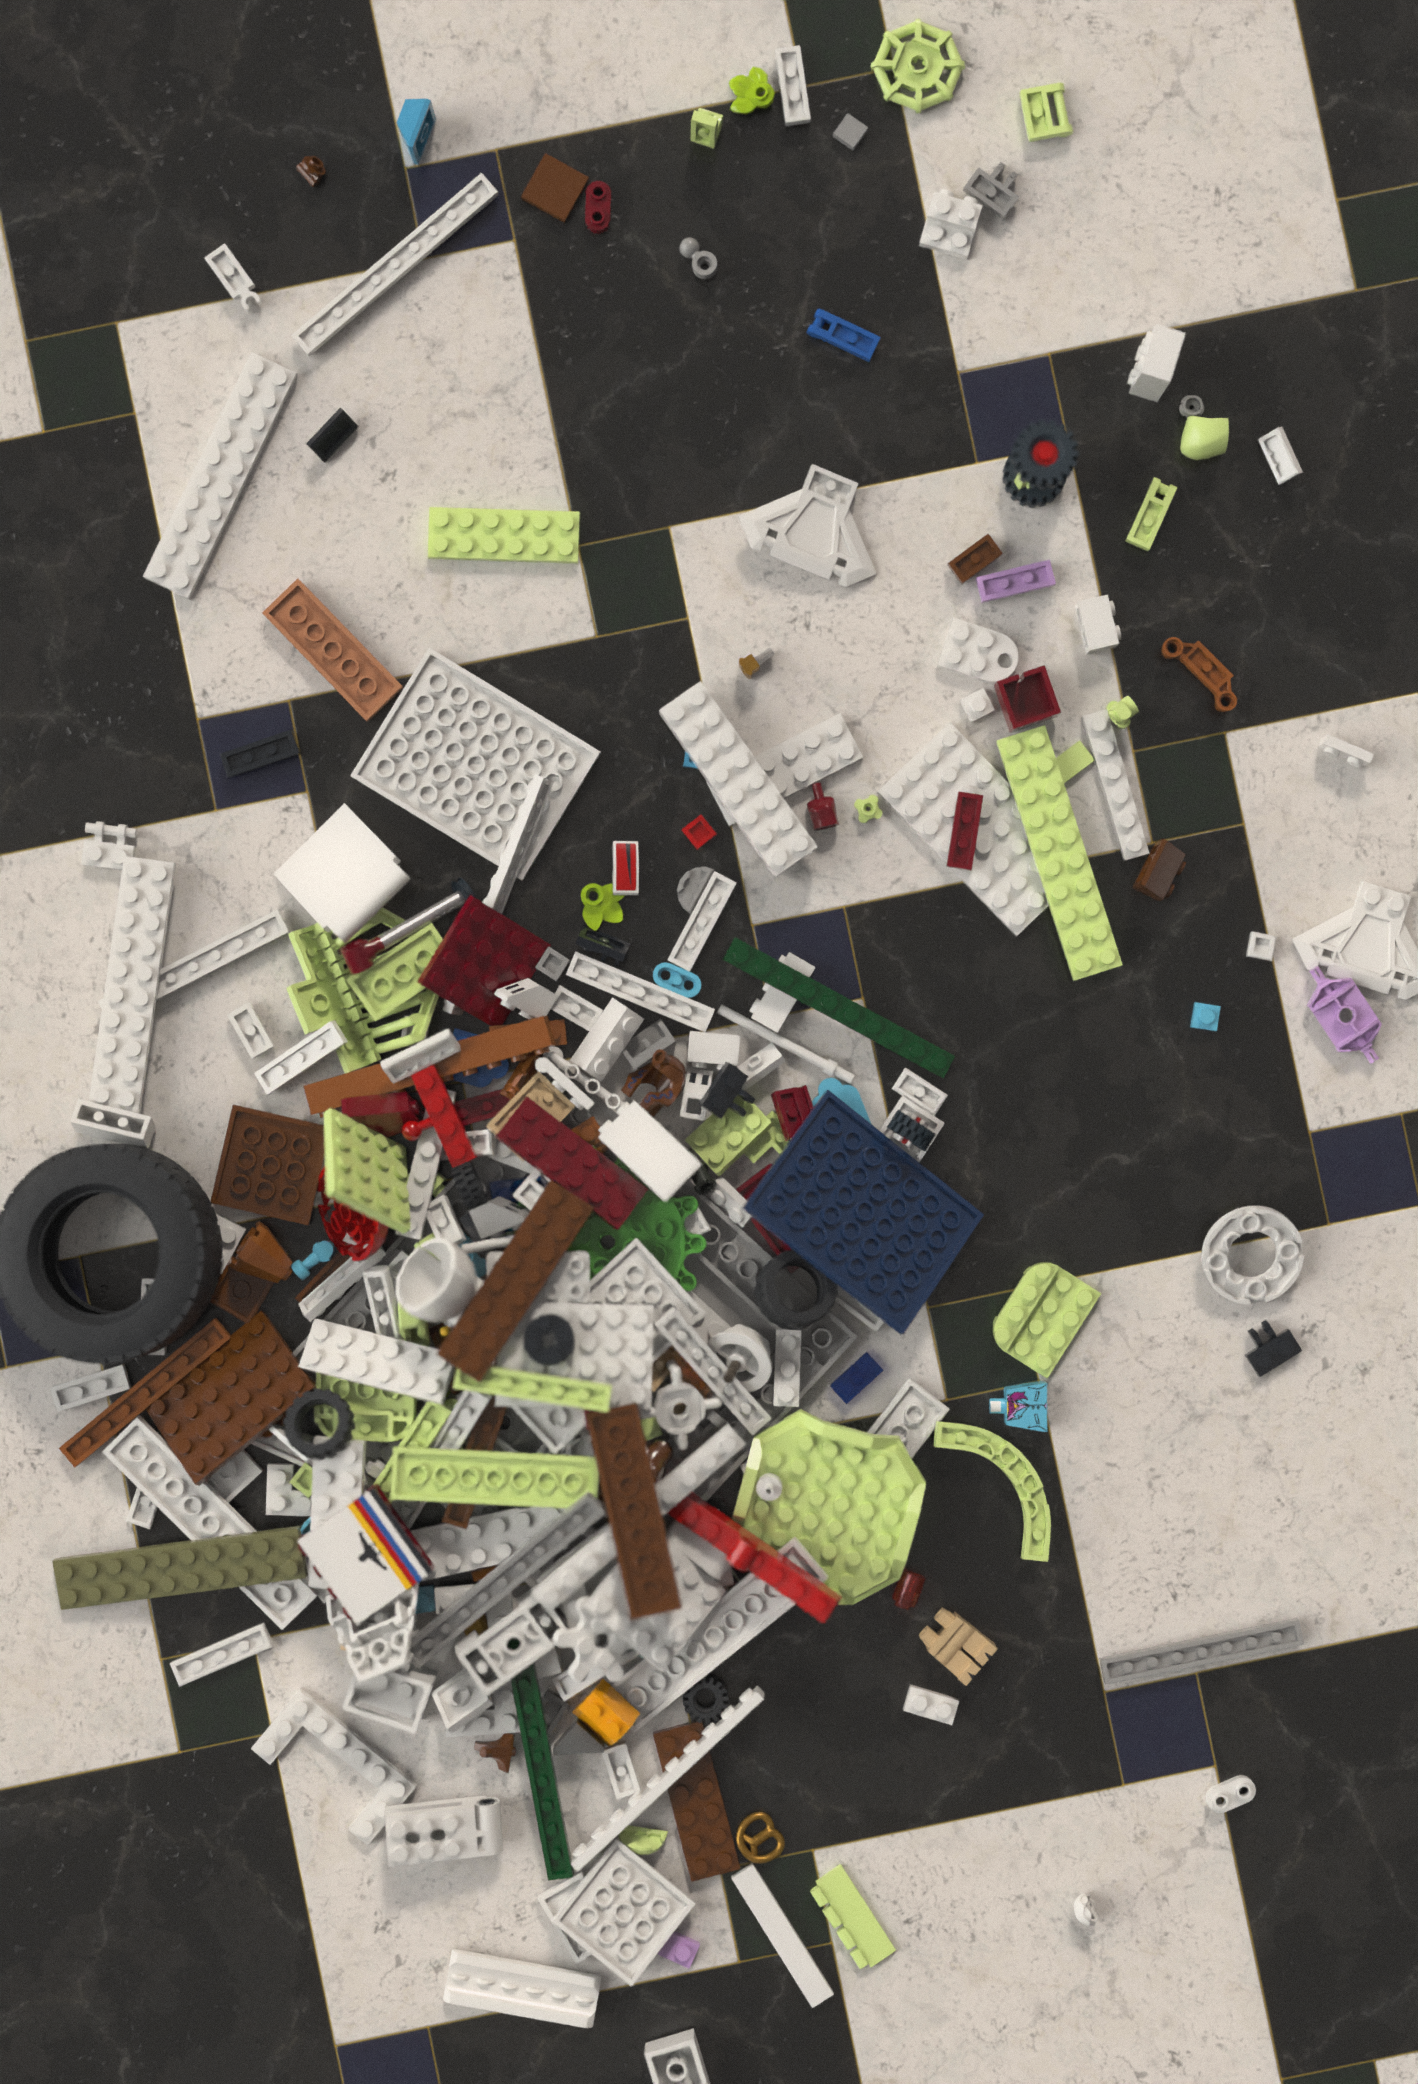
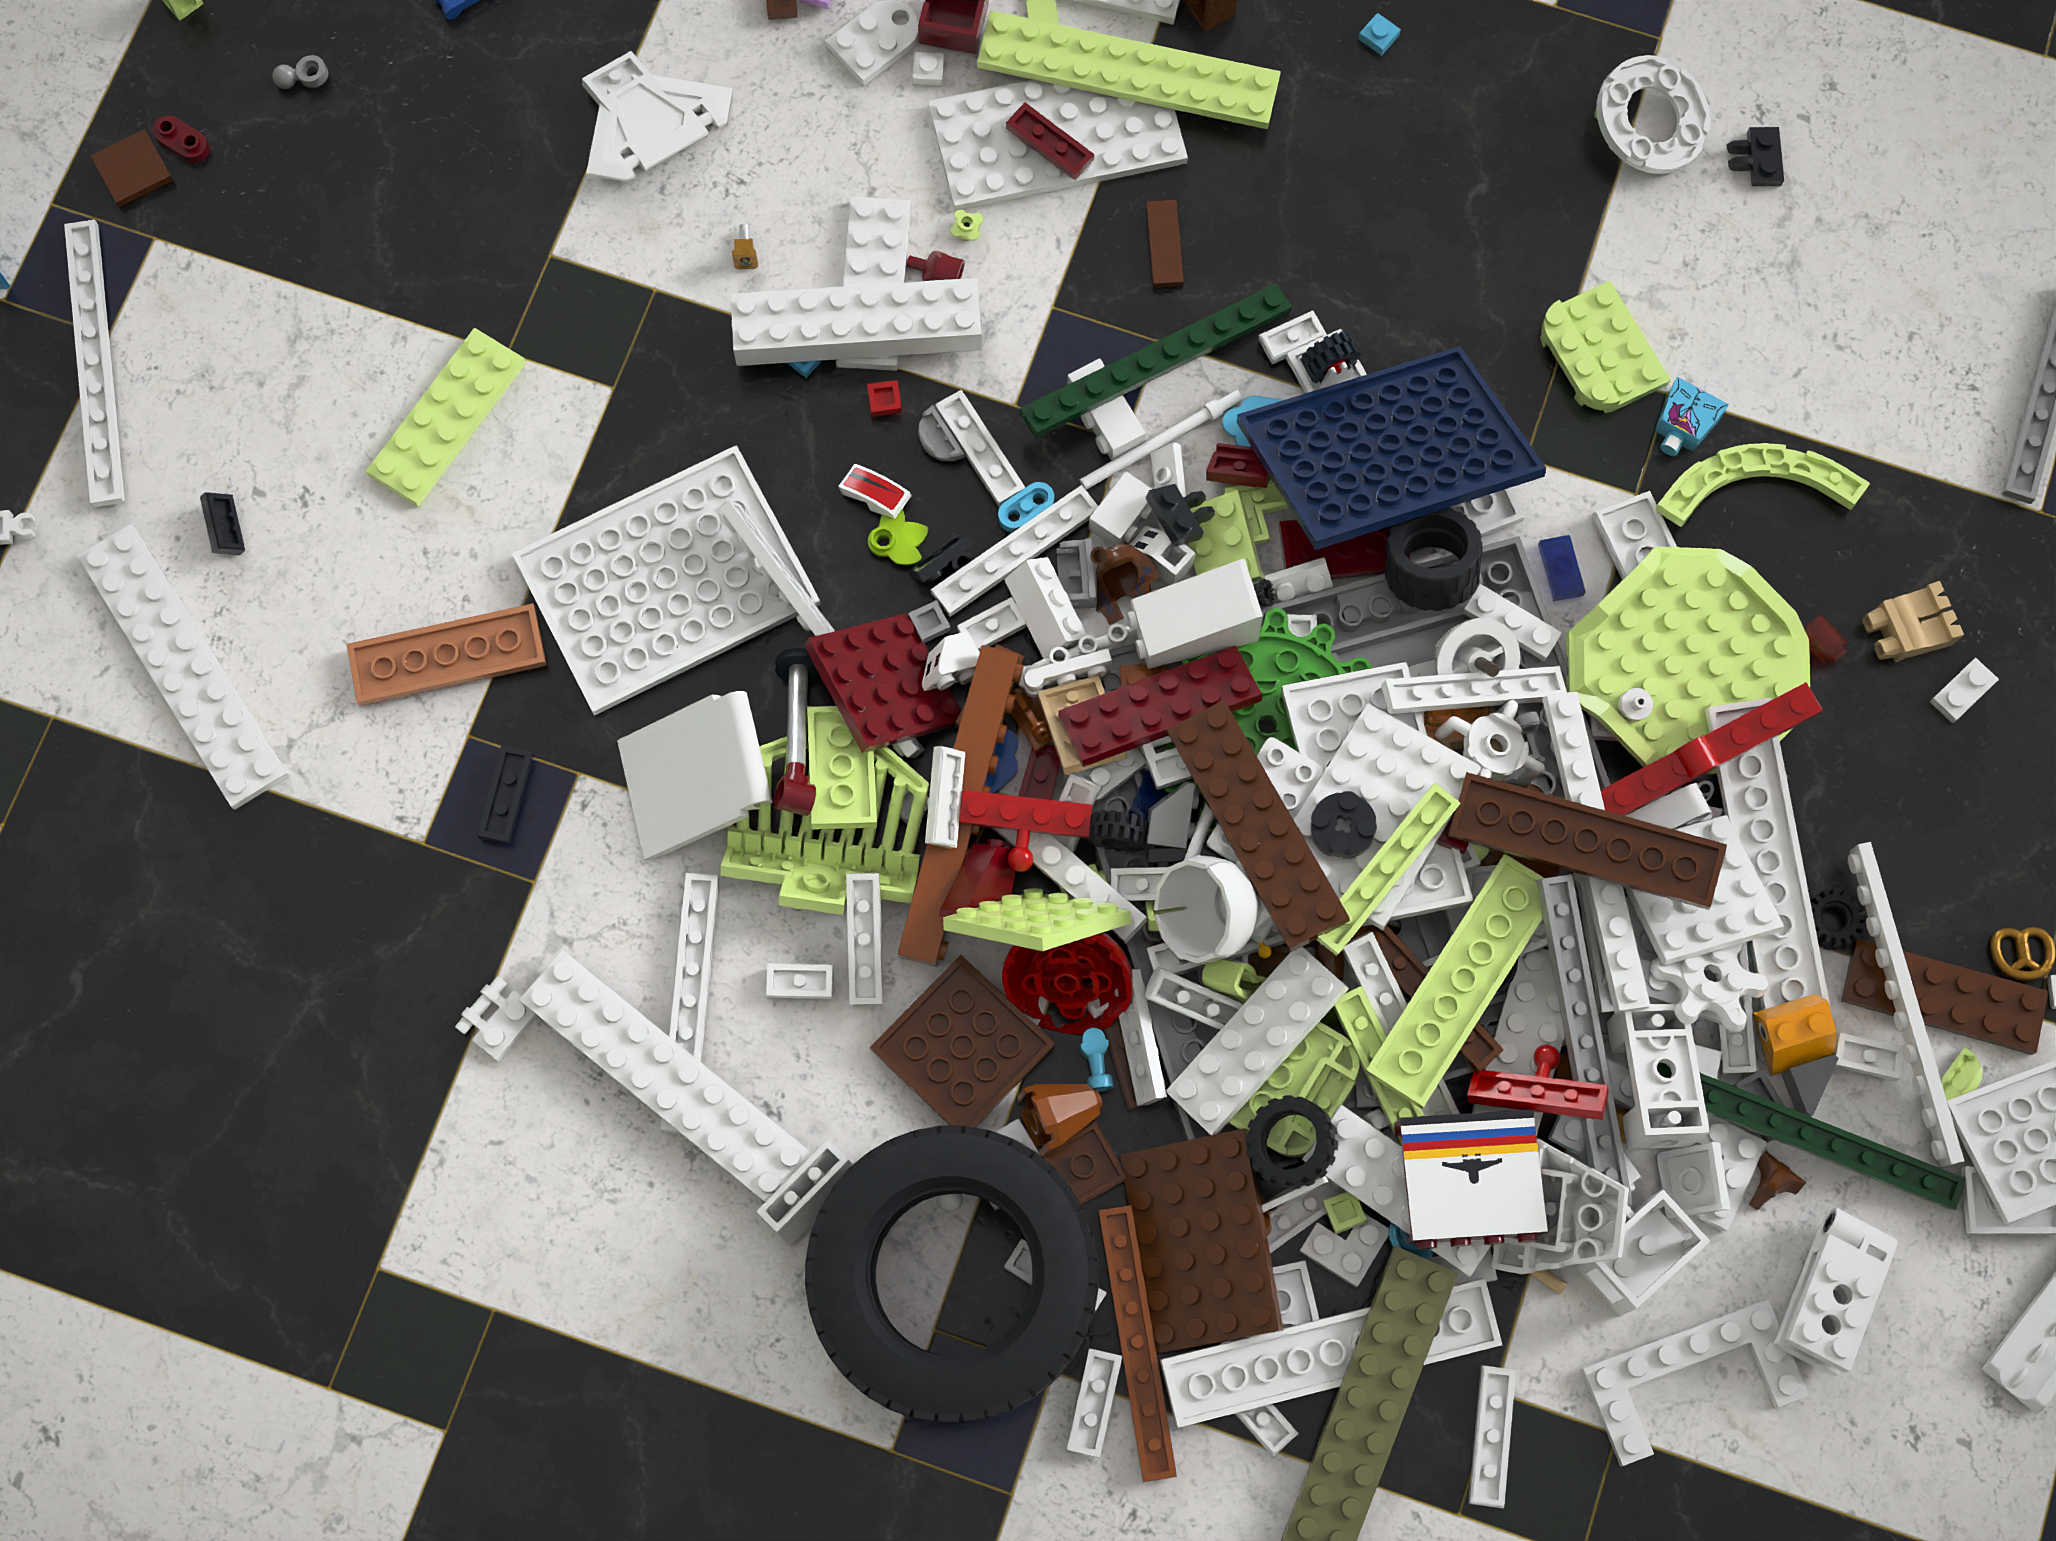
camera: 65 degrees left, 15 degrees down
none -> reddish brown tile [1146,200,1184,288]
none -> red plate [1467,1044,1609,1120]

